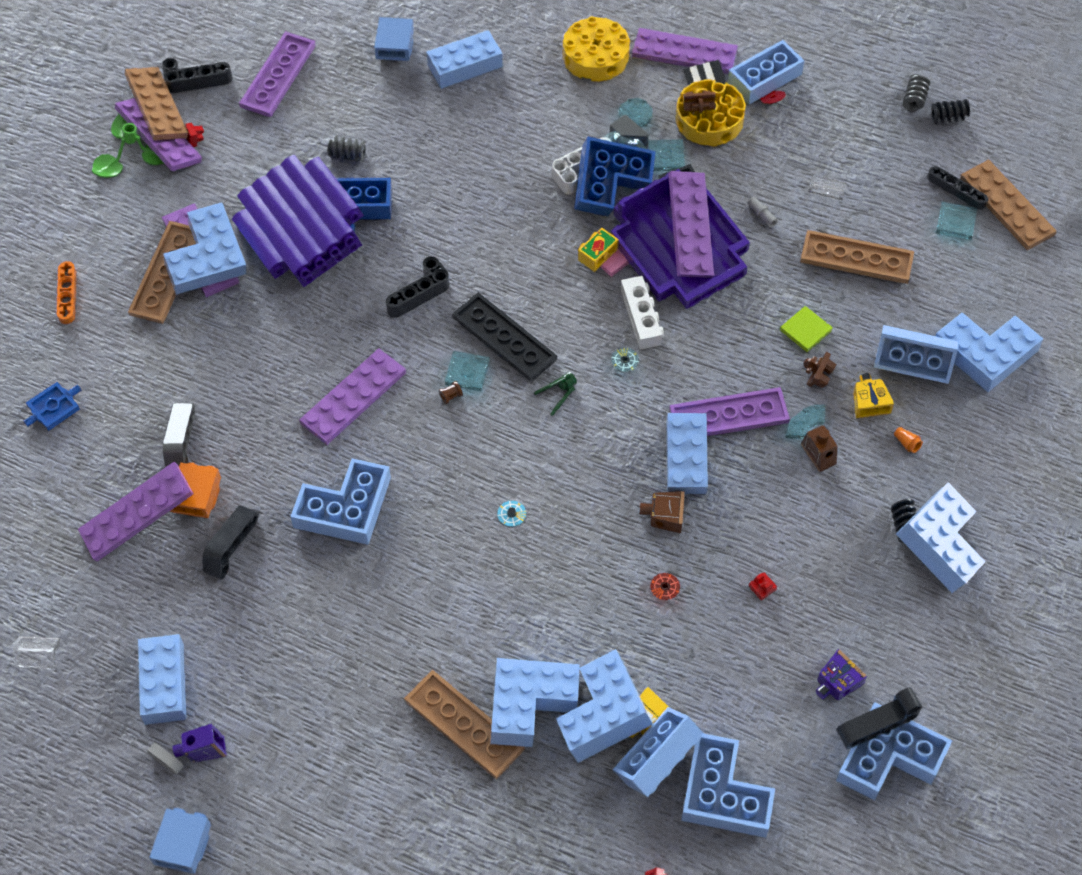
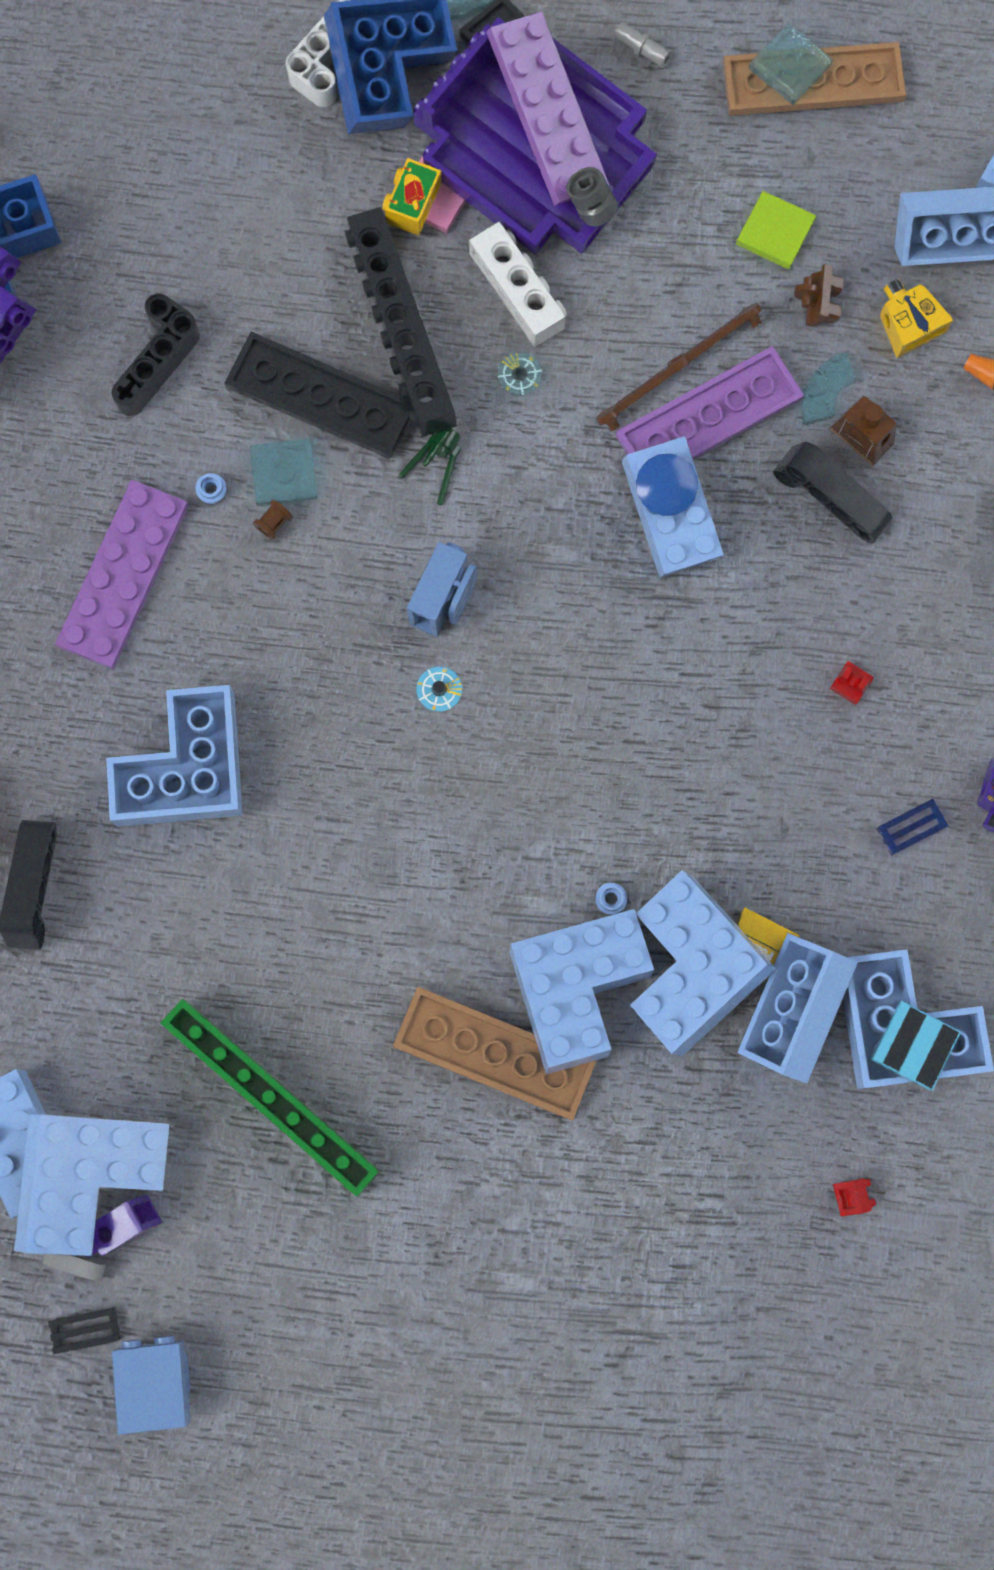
camera: 20 degrees left, 20 degrees up
reddish brown torso [639,491,685,533] -> none
clear red piece [650,573,680,600] -> none
none -> light blue brick [14,1114,169,1256]
none -> black tile [48,1307,120,1355]
none -> green brick [160,999,380,1197]
none -> light blue plate [195,473,227,504]
none -> black brick [344,207,457,437]
none -> medium blue brick [407,542,478,637]
none -> dark grey wheel [566,167,618,226]
none -> light blue plate [595,883,627,915]
none -> reddish brown piece [596,303,762,431]
none -> blue dish [636,453,698,516]
none -> clear light blue tile [749,23,833,105]
none -> black beam [773,442,893,543]
none -> tile [871,1001,961,1091]
none -> clear blue tile [876,799,948,856]

